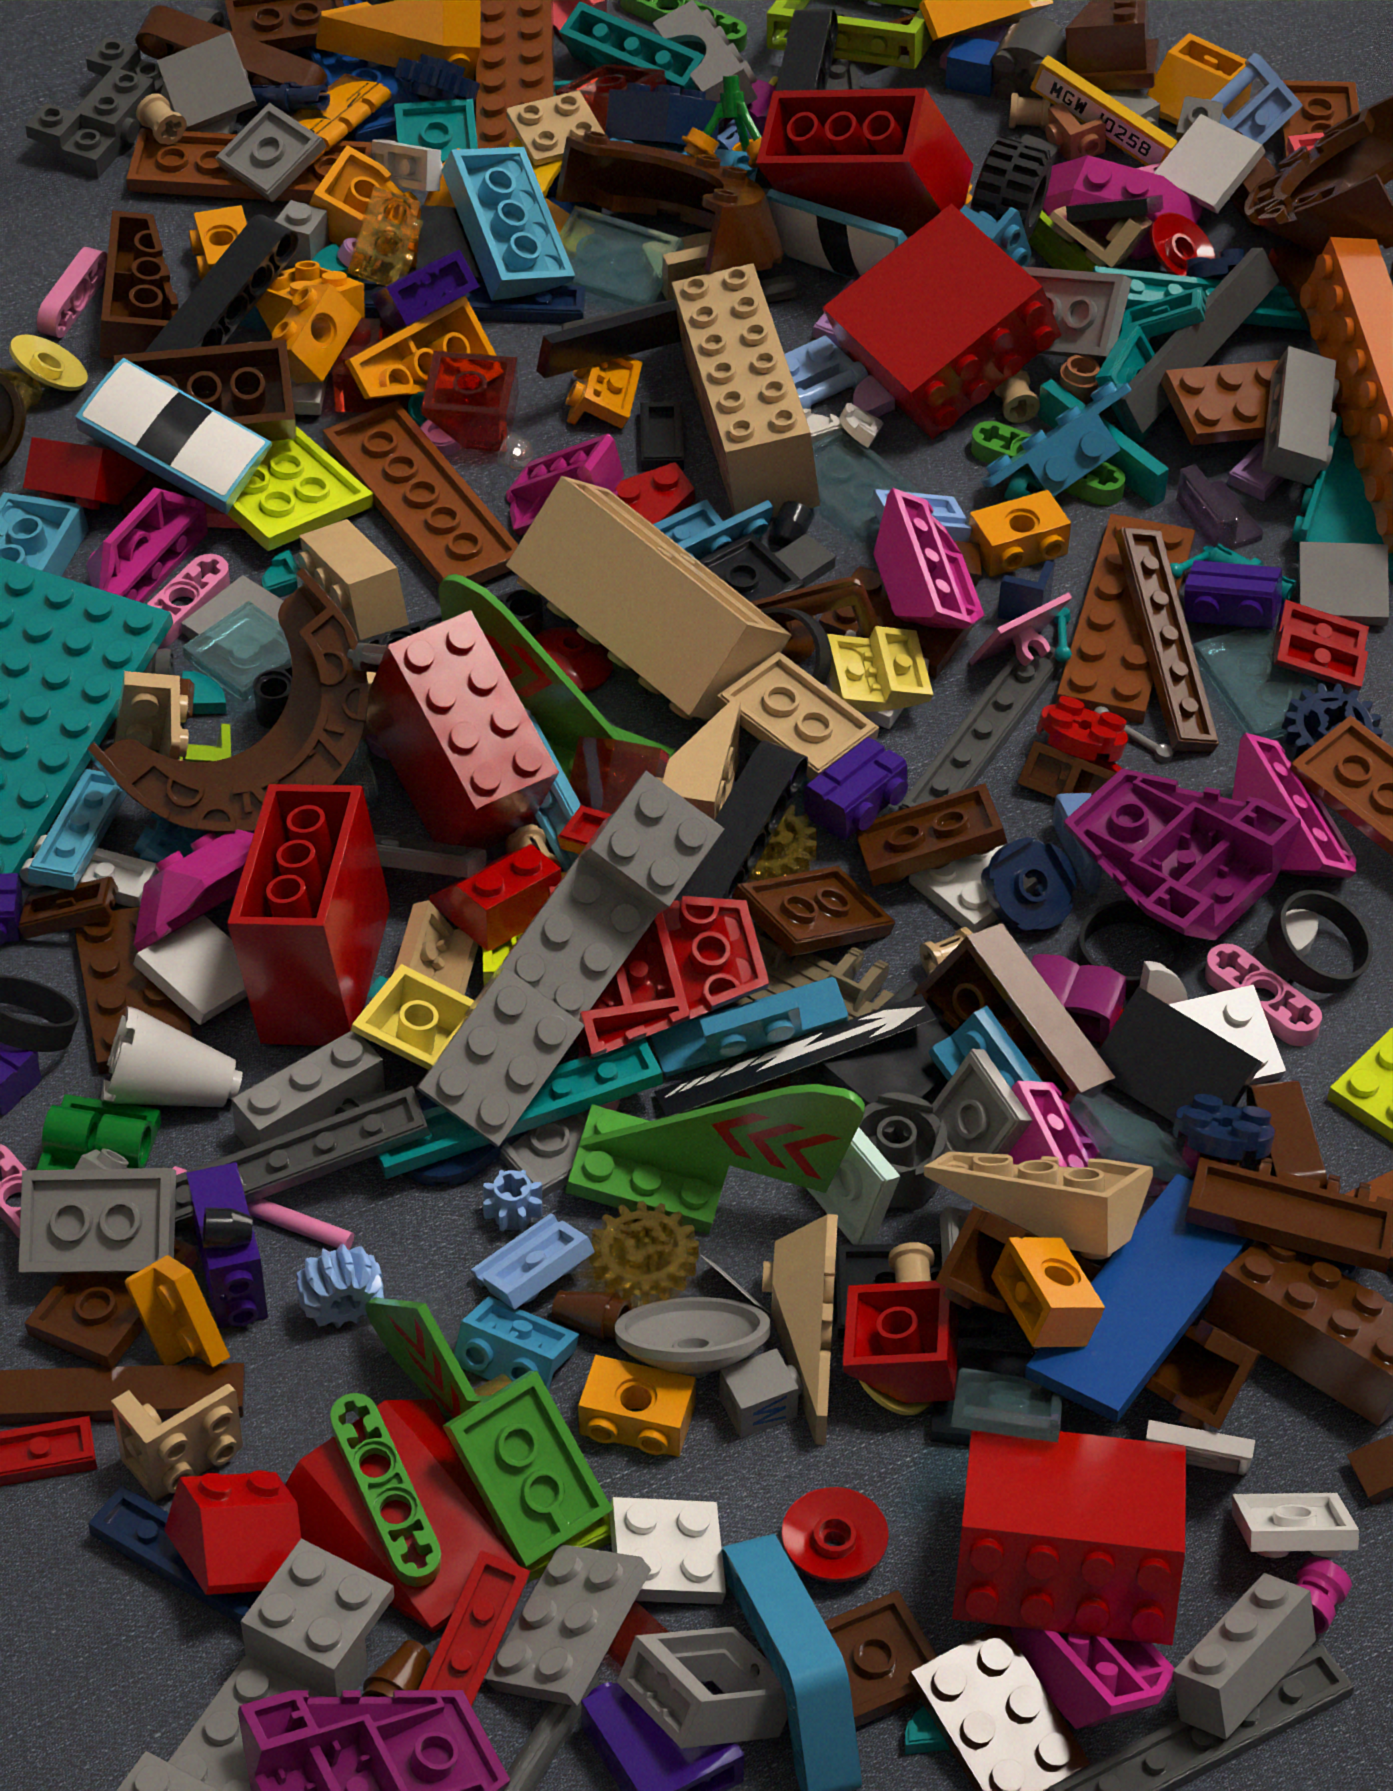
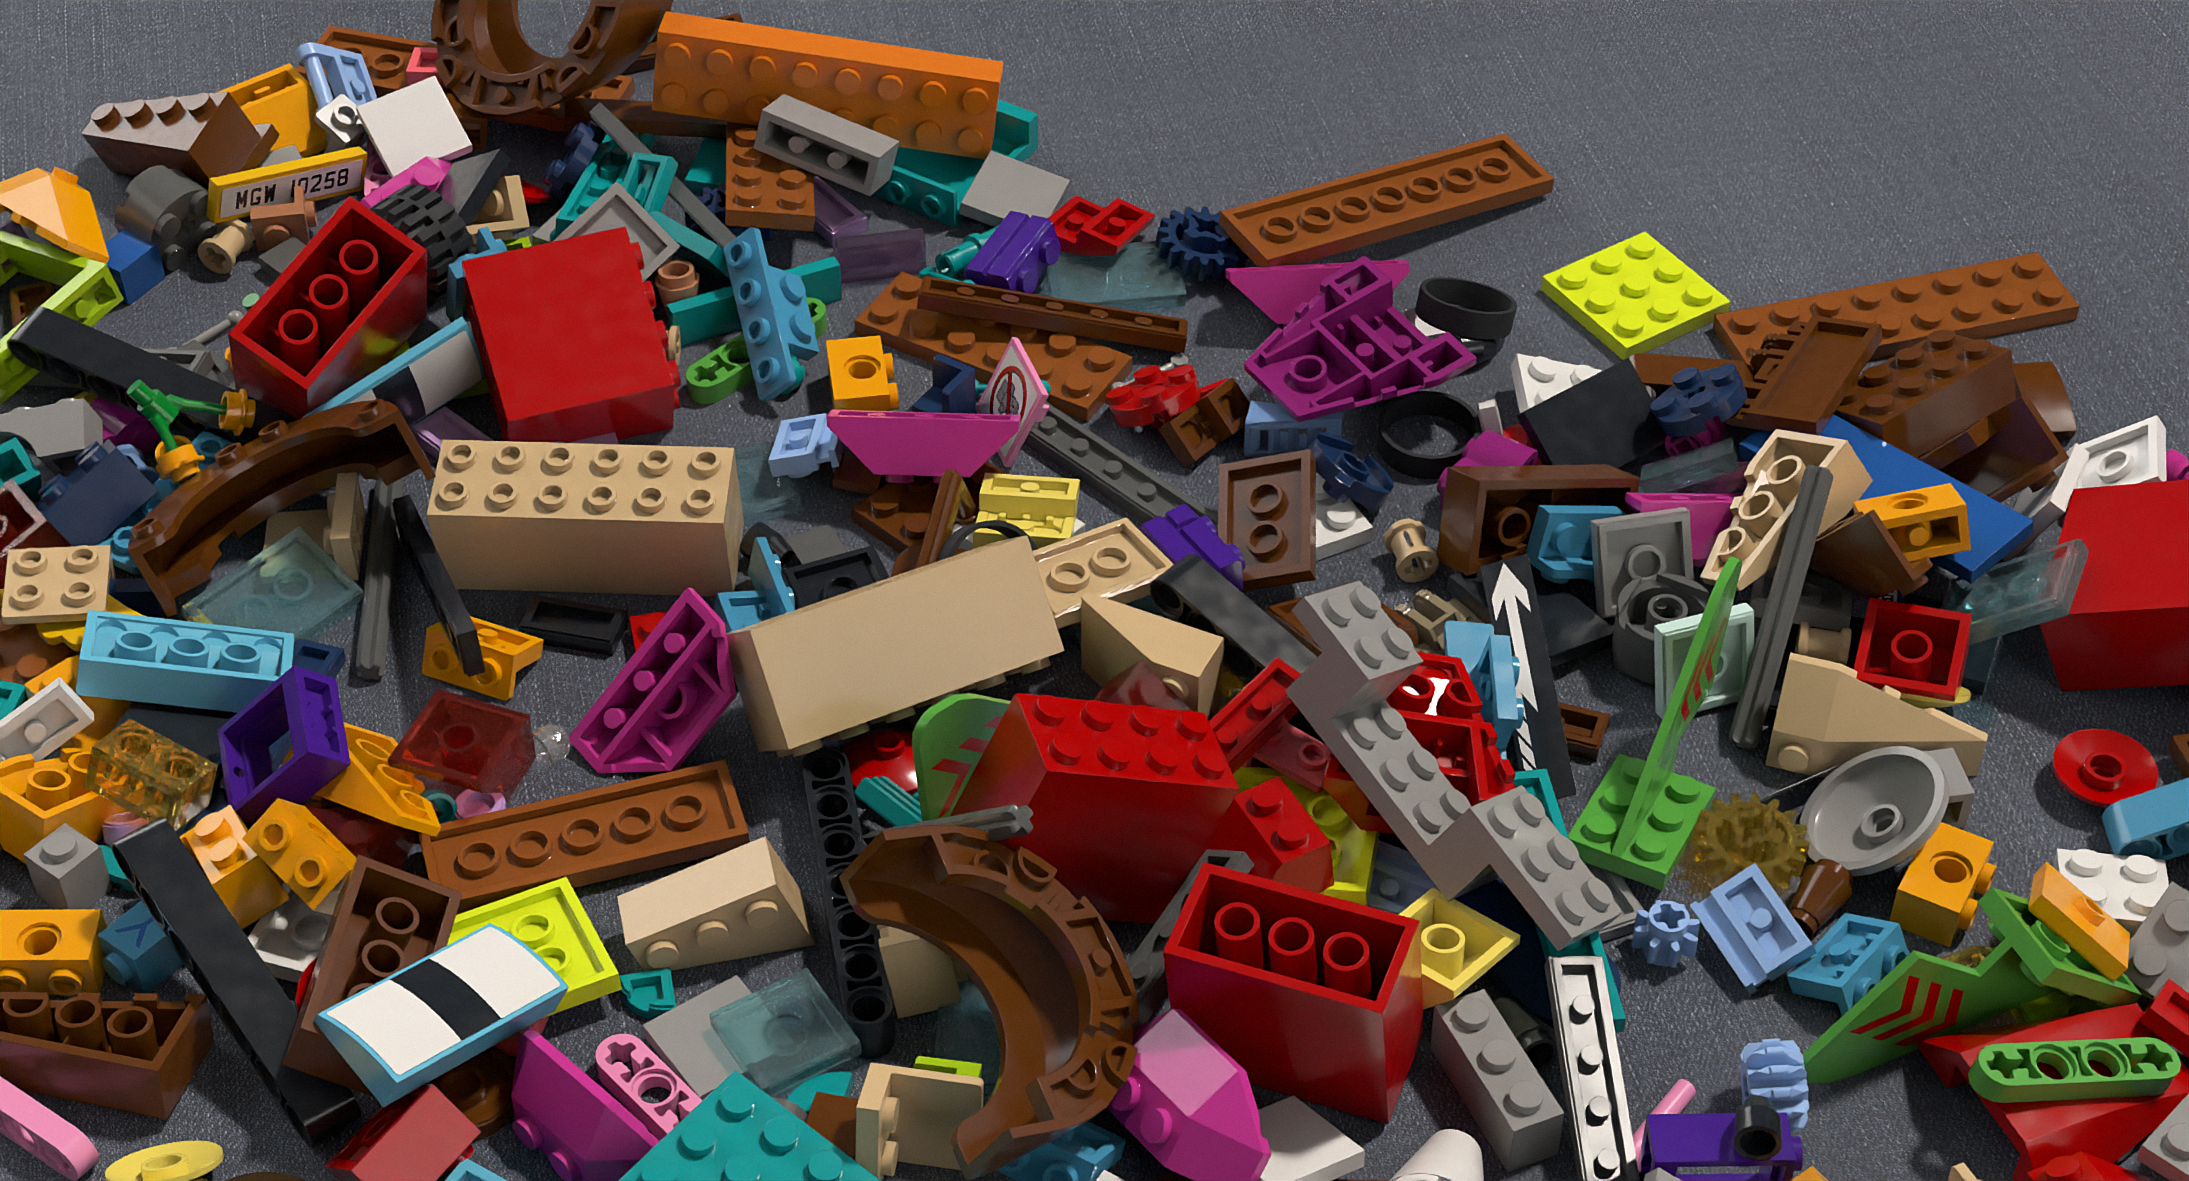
camera: 75 degrees left, 5 degrees down
bright pink beam [1205,944,1322,1046] -> none
none -> dark grey axle [1728,465,1834,749]
none -> light orange plate [2028,861,2130,981]

